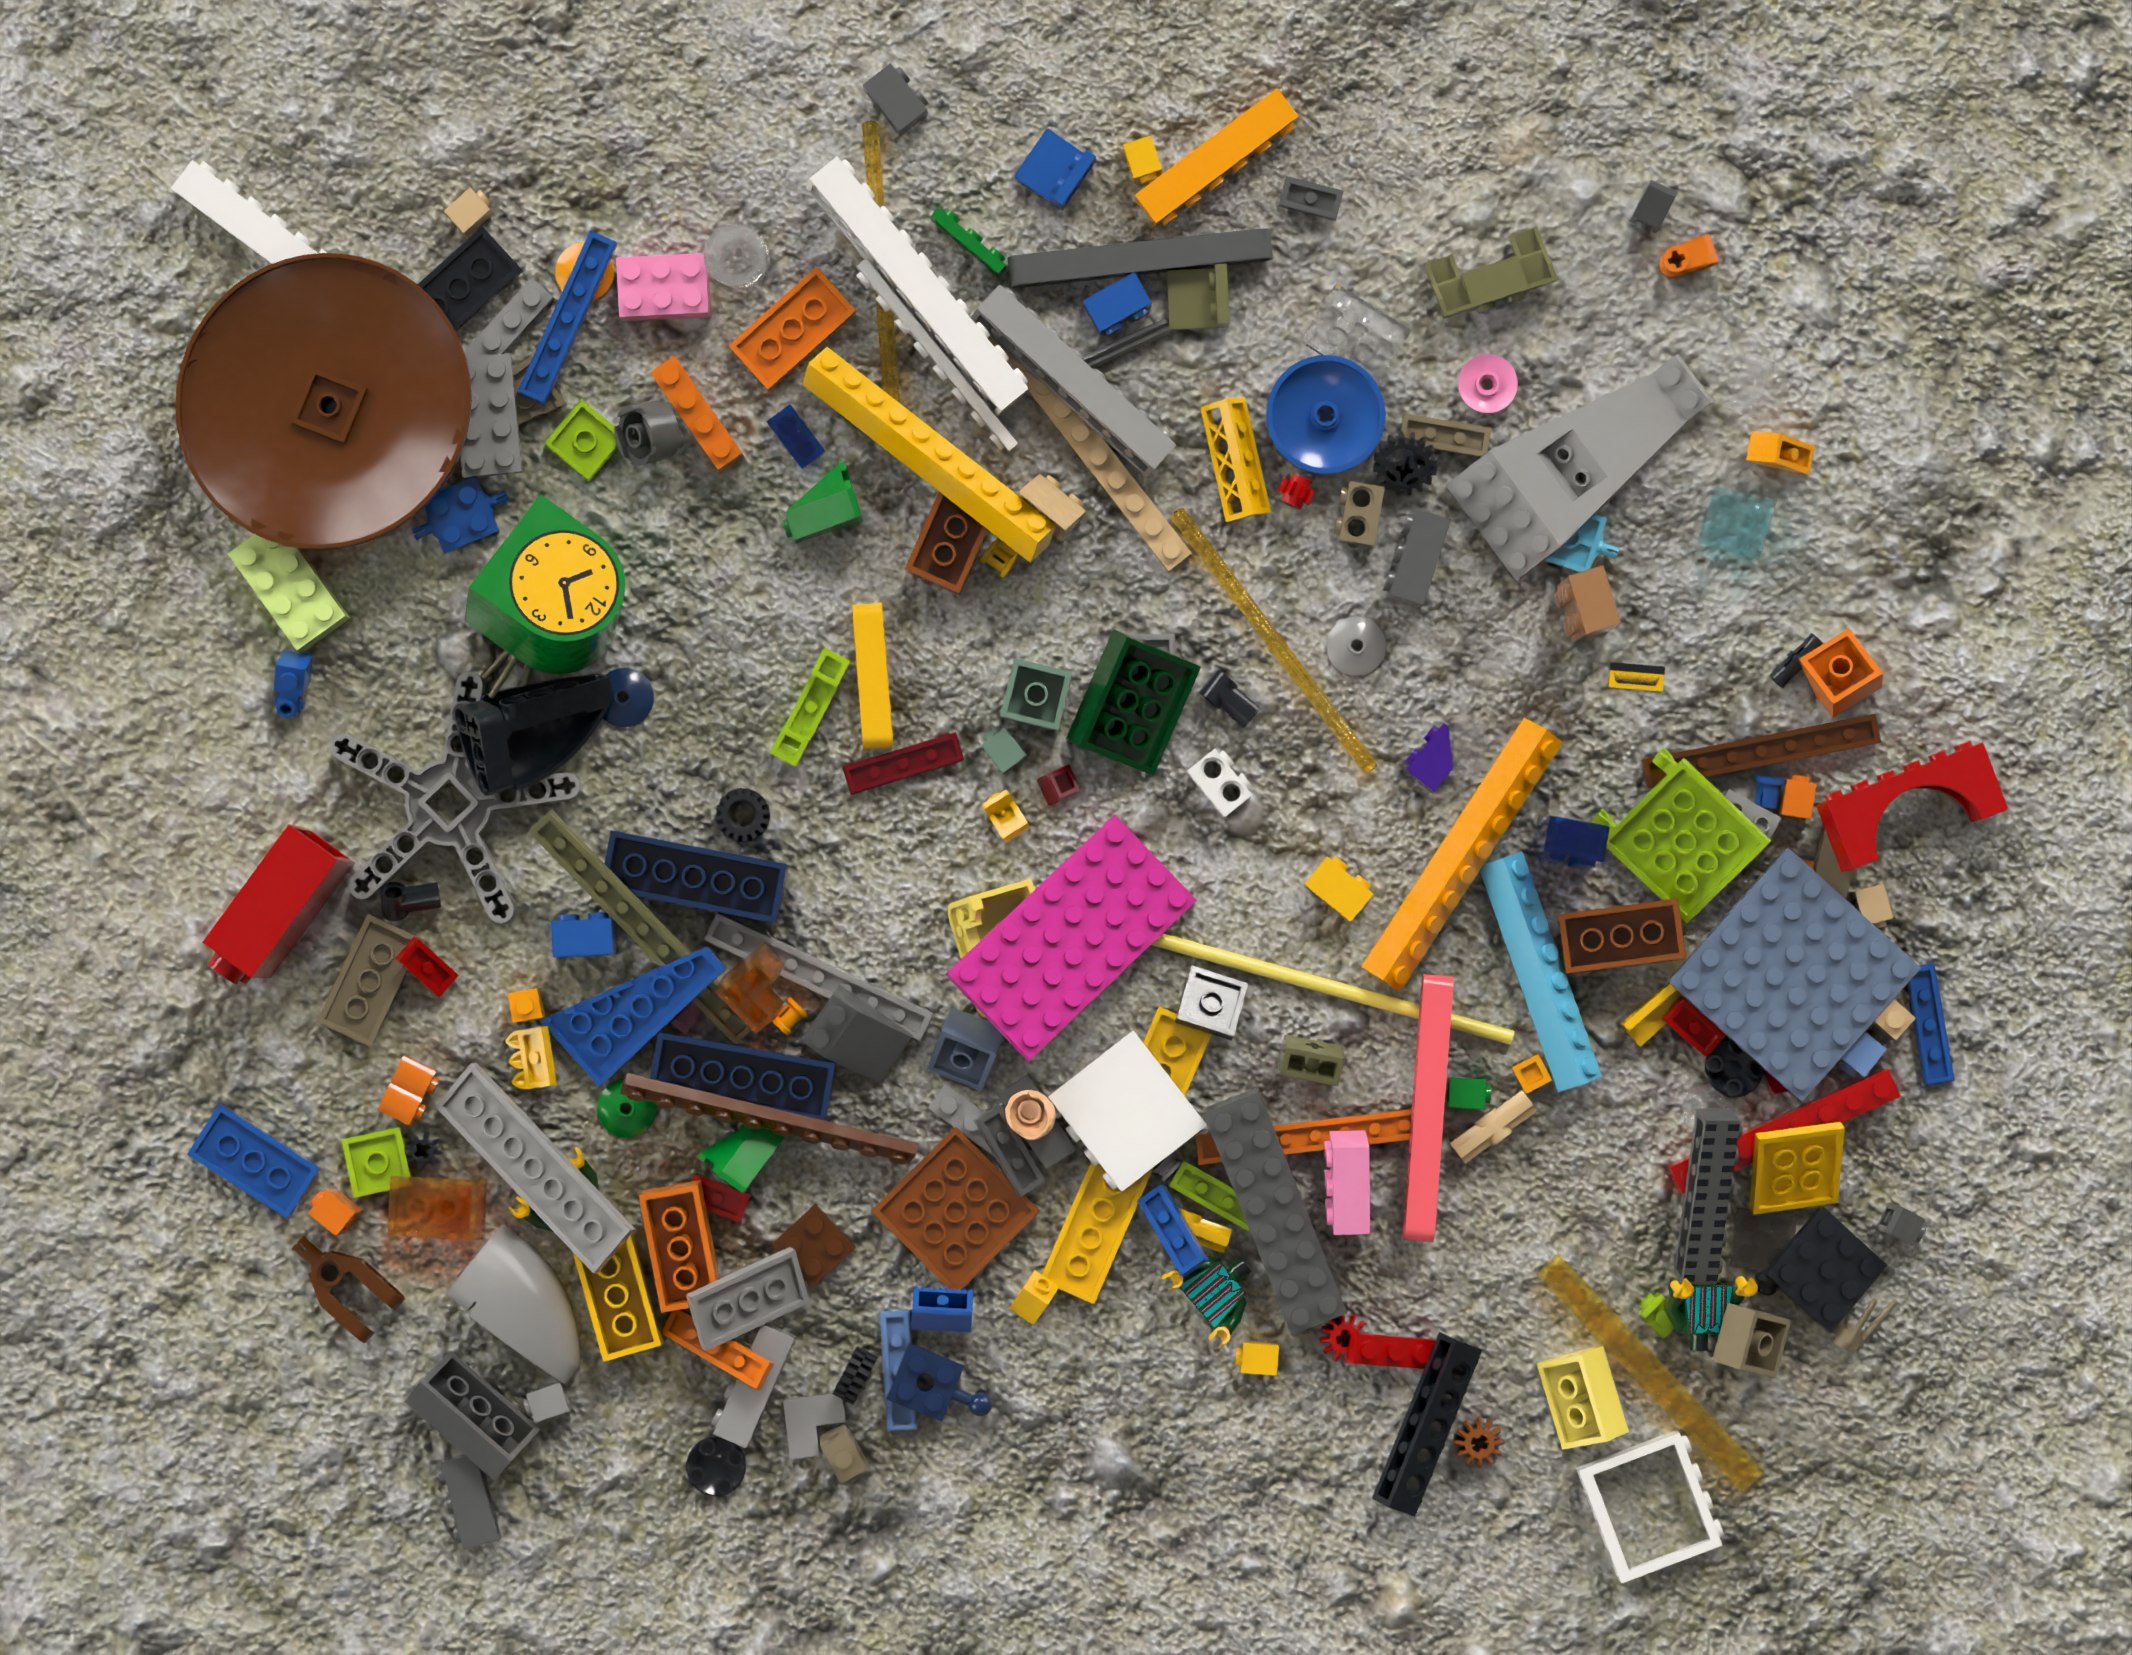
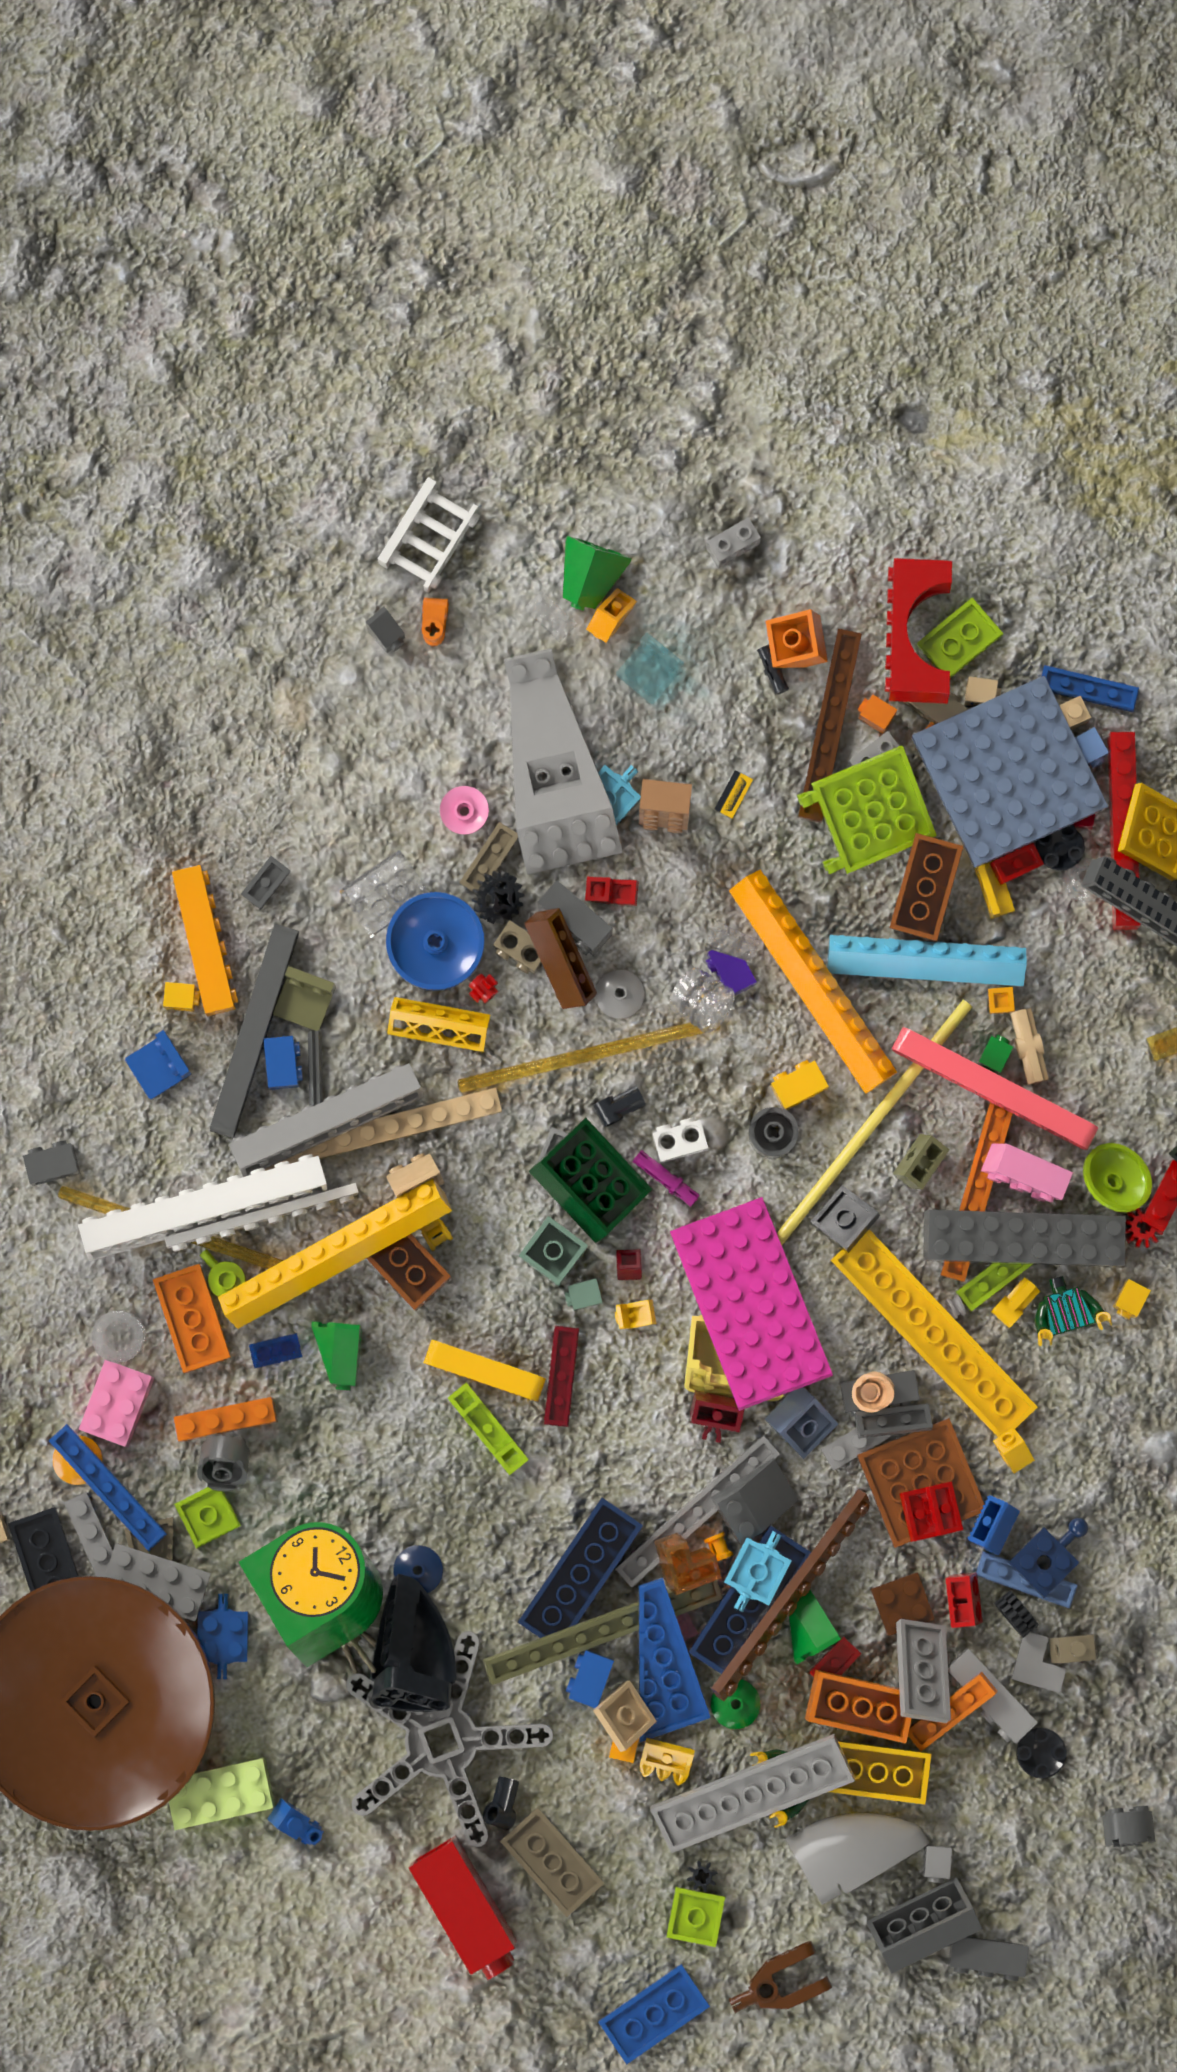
camera: 65 degrees left, 5 degrees down
orange brick [308,1188,363,1236] -> none
orange brick [377,1055,440,1126] -> none
clear orange slope [388,1176,487,1240] -> none
red plate [395,936,459,998] -> none
black tyre [715,788,771,842] -> none
green plate [931,207,1007,278] -> none
white brick [1048,1030,1207,1192] -> none
blue plate [1137,1184,1209,1277] -> none
olive bracket [1424,226,1558,319] -> none
clear blue brick [1532,815,1610,870] -> none
blue bush [1754,775,1785,809] -> none
none -> lime piece [200,1249,246,1297]
none -> white fence [378,477,480,593]
none -> reddish brown brick [524,908,597,1009]
none -> green slope [563,536,632,611]
none -> red slope [585,876,639,906]
none -> tan plate [593,1680,657,1752]
none -> magenta pin [633,1150,700,1207]
none -> clear wheel [669,967,734,1033]
none -> dark red brick [690,1390,745,1443]
none -> light grey brick [706,517,761,568]
none -> medium azure plate [724,1531,792,1612]
none -> dark grey brick [748,1107,799,1159]
none -> red slope [899,1481,963,1542]
none -> lime tile [916,597,1004,679]
none -> red brick [945,1573,983,1628]
none -> lime dish [1083,1143,1152,1212]
none -> dark grey brick [1102,1806,1156,1847]

